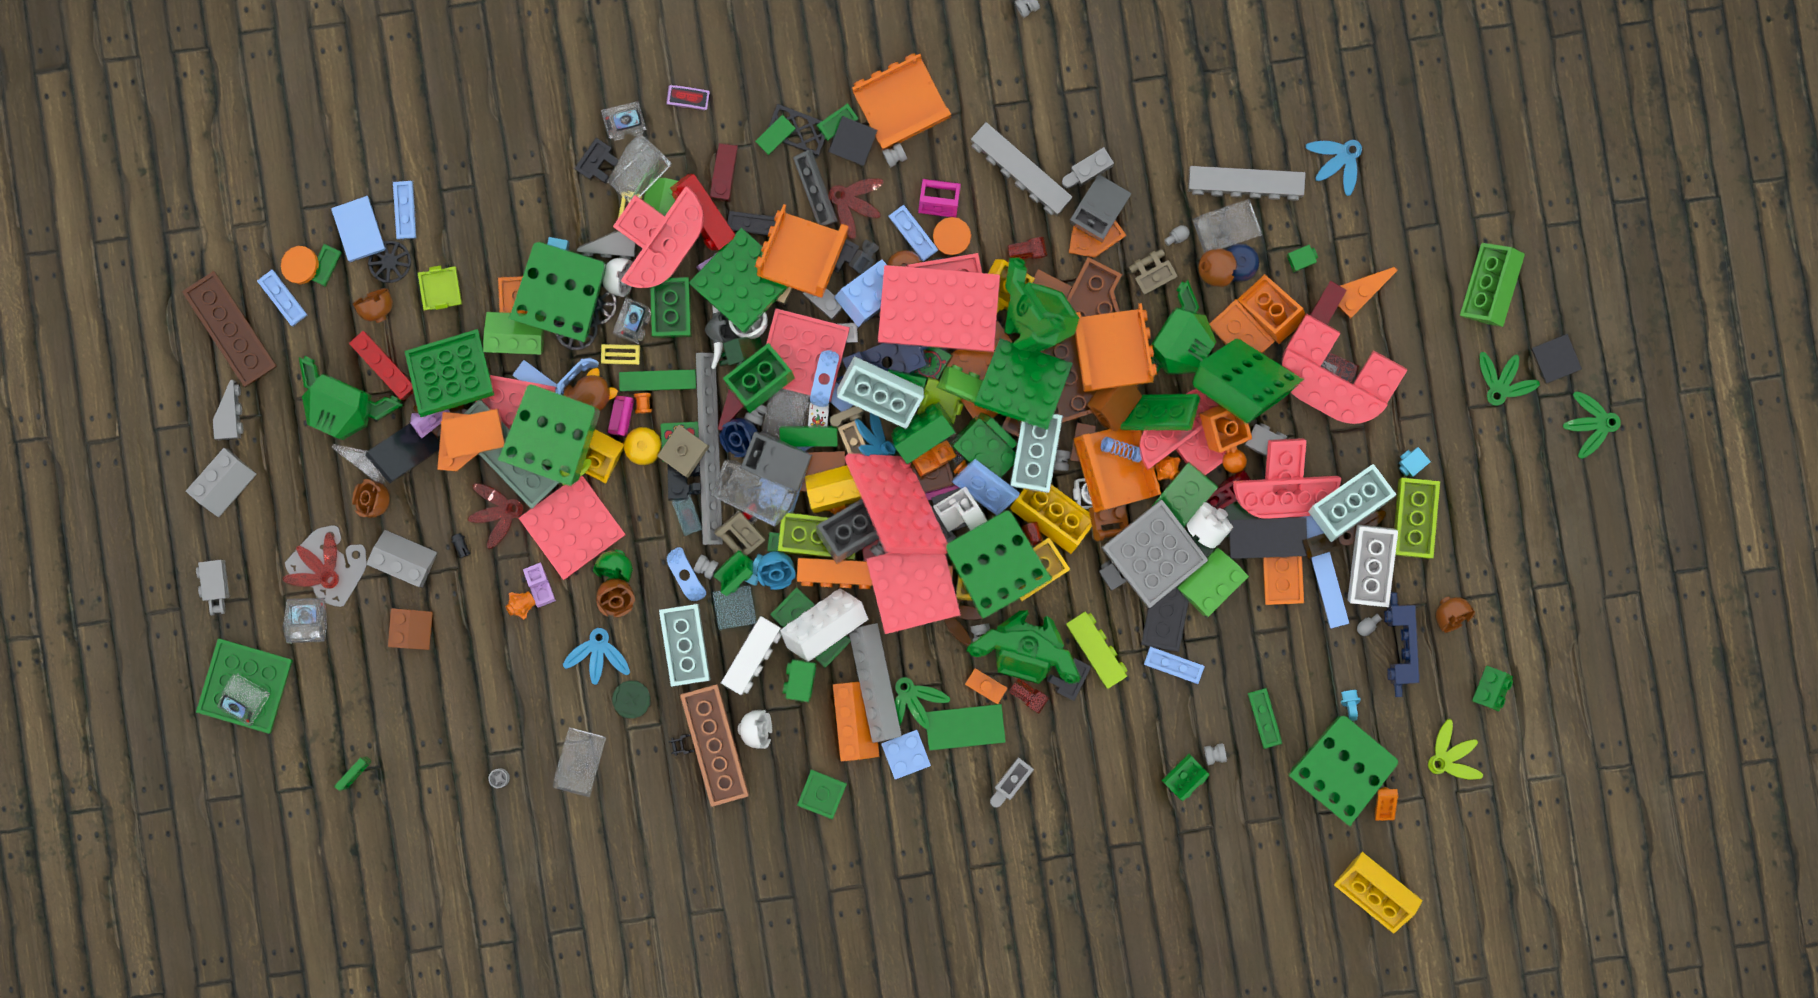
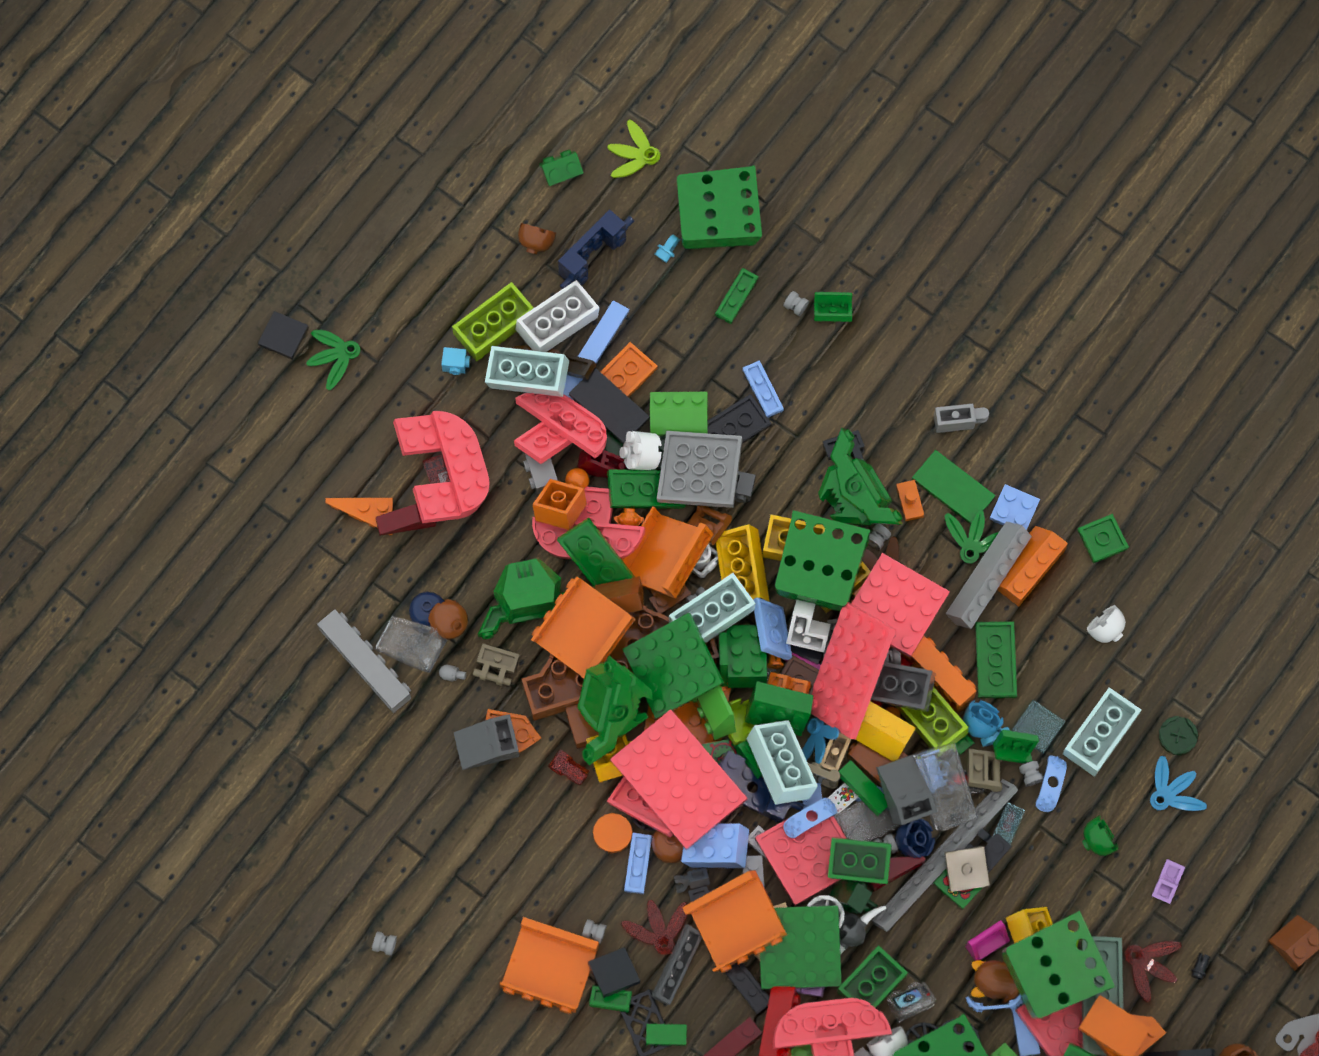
camera: 140 degrees left, 15 degrees down
light grey slope [366,530,438,588] -> none
orange rock [505,591,536,620] -> none
coral plate [519,475,626,580] -> none
clear slope [553,728,606,797] -> none
dark orange cylinder [596,578,635,617] -> none
light yellow tile [601,344,640,365] -> none
green tile [619,370,697,392] -> none
yellow cylinder [624,427,662,465] -> none
orange bush [634,393,652,414] -> none
black piece [668,734,696,756] -> none
nougat brick [680,684,749,807] -> none
white brick [721,616,782,695] -> none
white brick [780,588,868,662] -> none
green brick [783,660,817,702] -> none
dark pink tile [918,179,961,218] -> none
light grey brick [971,122,1073,216] -> none
clear red piece [1009,679,1050,714] -> none
clear red piece [1021,522,1043,547] -> none
light grey brick [1062,147,1114,189] -> none
lime brick [1066,611,1128,689] -> none
light blue piece [1101,437,1142,462] -> none
green piece [1193,339,1304,424] -> none
orange tile [1209,300,1275,353] -> none
orange slope [1237,275,1306,344] -> none
green brick [1286,244,1318,273] -> none
dark azure plant [1306,140,1362,196] -> none
yellow slope [1334,852,1423,934] -> none
light grey cylinder [1357,614,1382,636] -> none
orange tile [1374,787,1398,821] -> none
bright green slope [1460,243,1525,327] -> none
green plant [1563,391,1621,459] -> none

